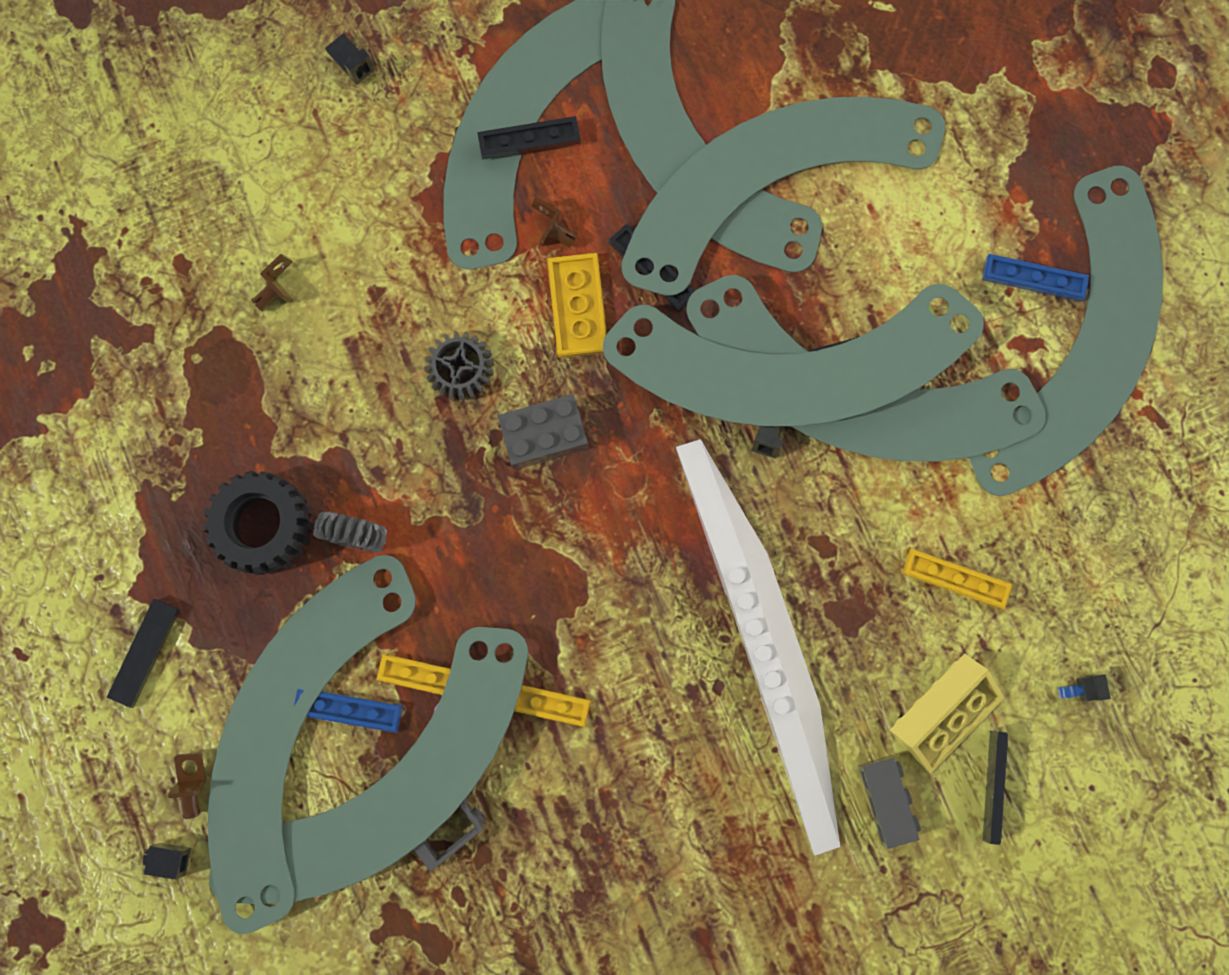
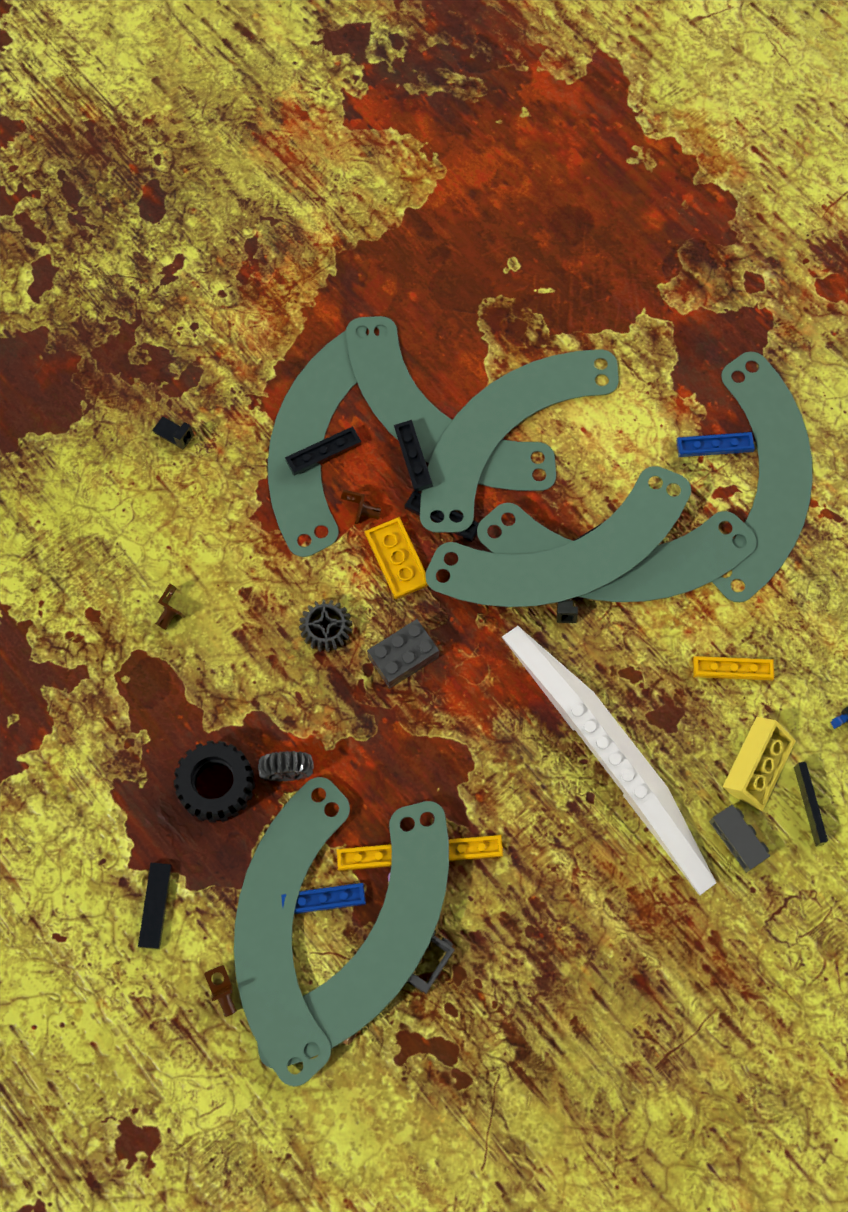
camera: 20 degrees left, 10 degrees down
black brick [143,843,191,880] -> none
none -> black plate [394,420,433,492]

